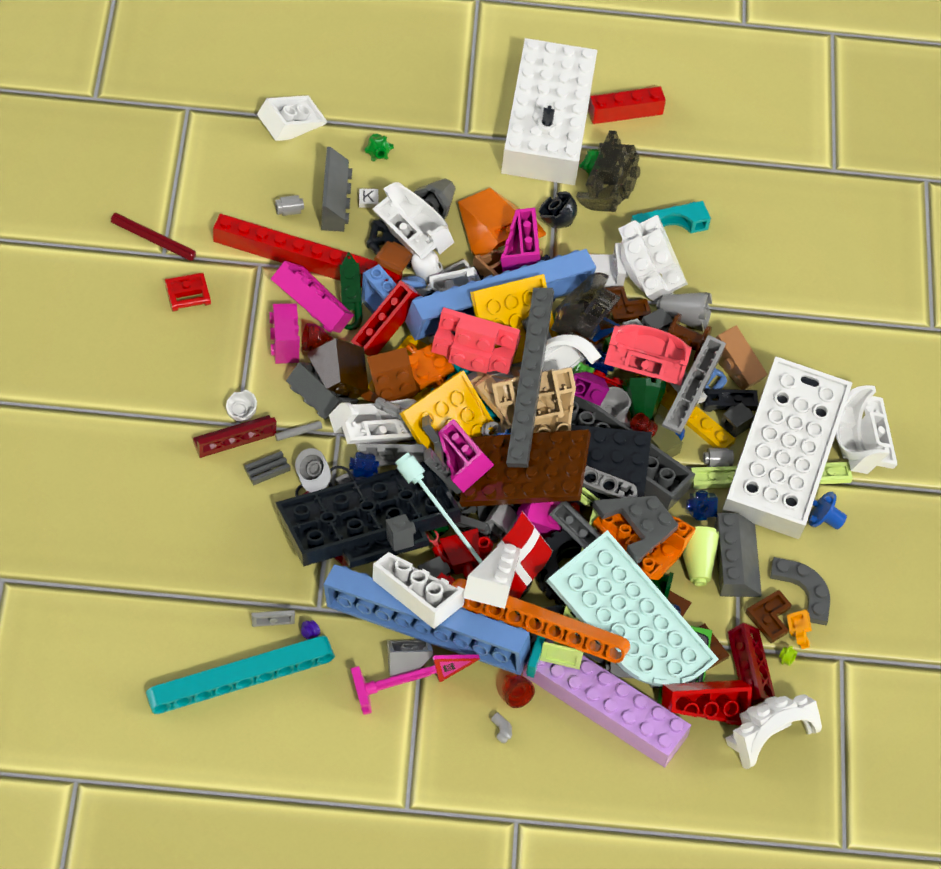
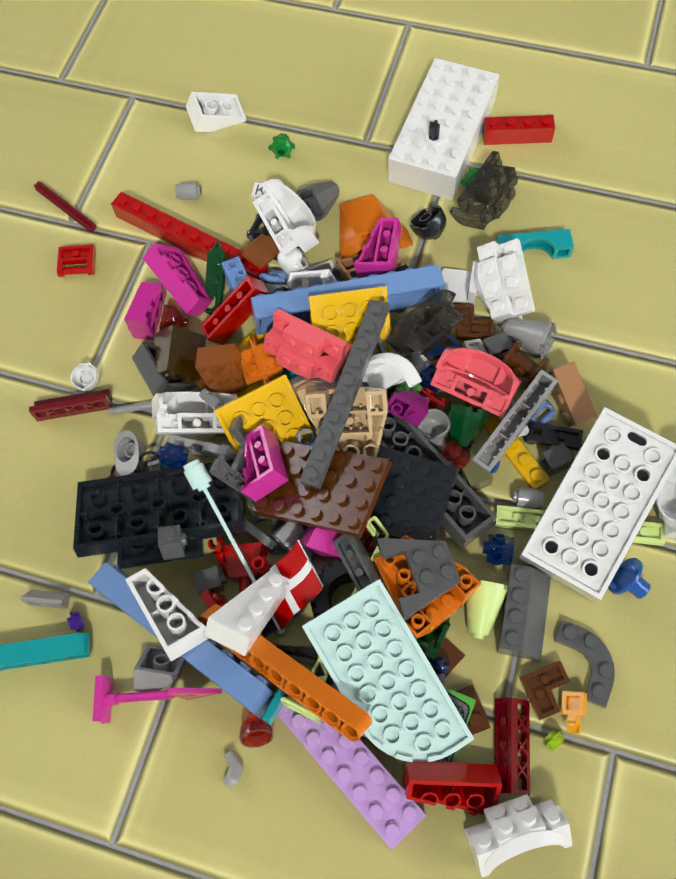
camera: 25 degrees right, 10 degrees up
dark grey tile [245,451,290,486] -> none
dark grey slope [321,147,352,232] -> none
light grey beam [583,466,638,499] -> none

